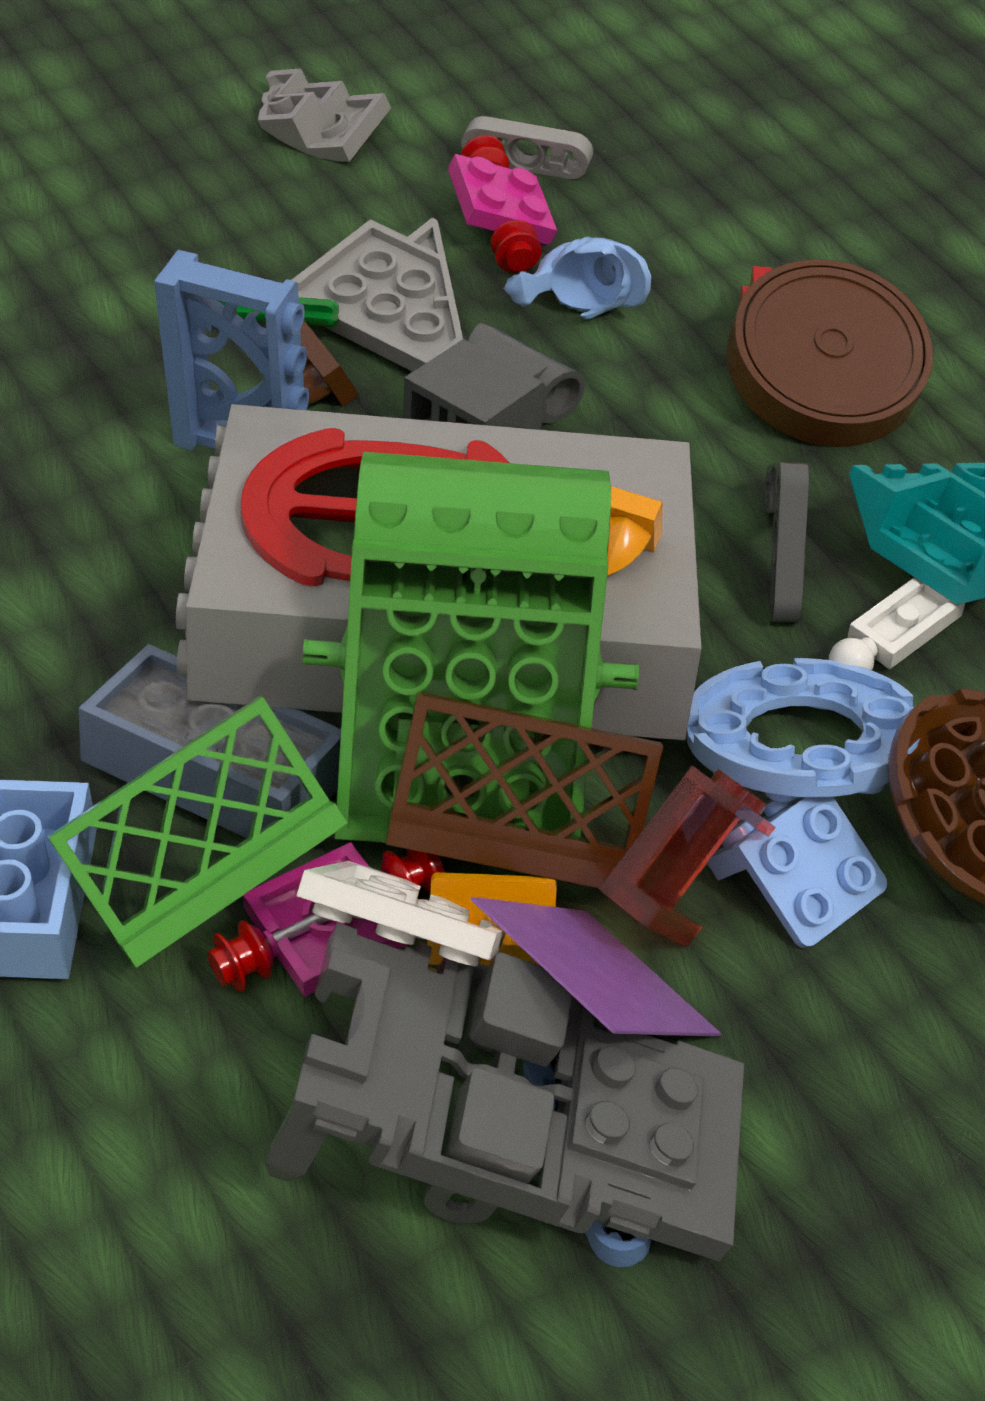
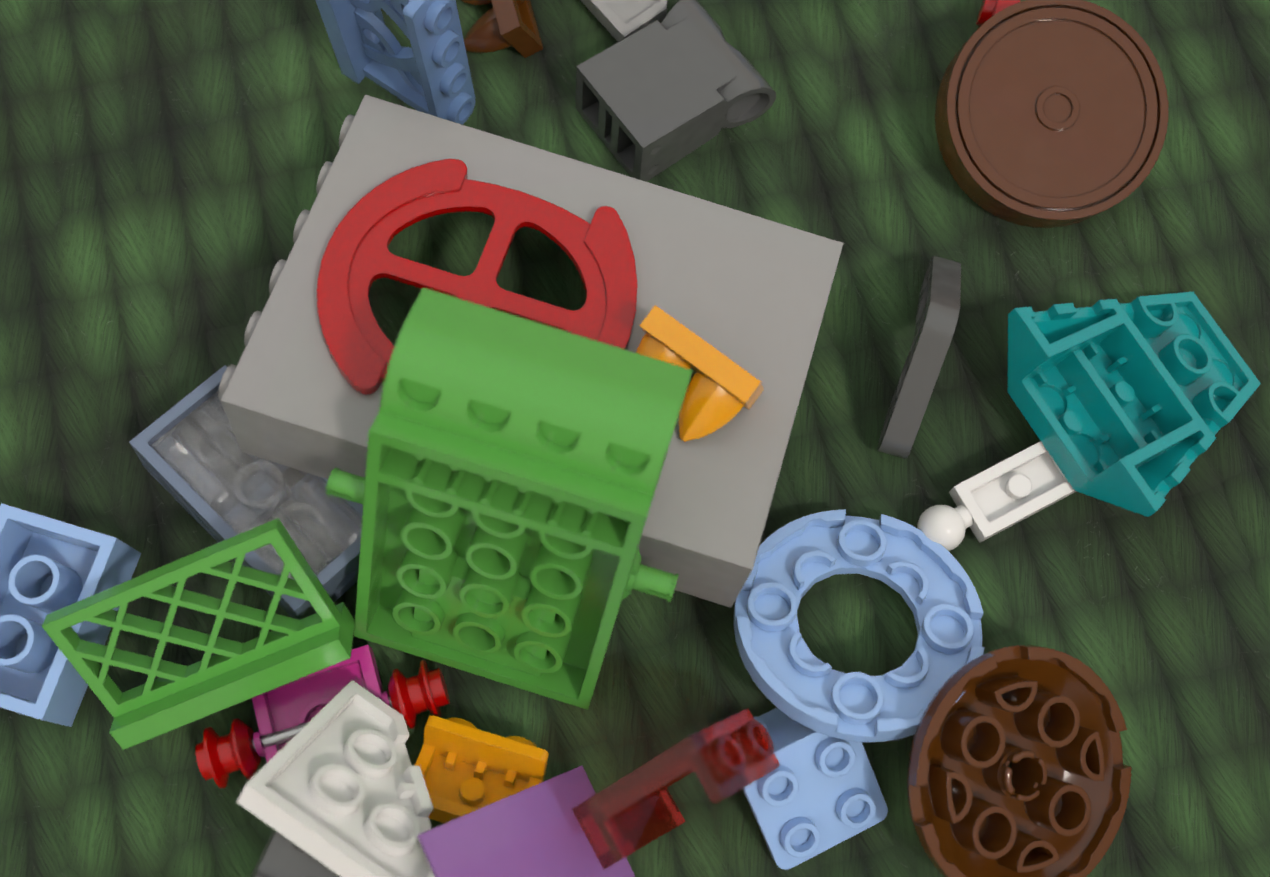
camera: 15 degrees right, 25 degrees up
reddish brown fence [386,691,663,895] -> none

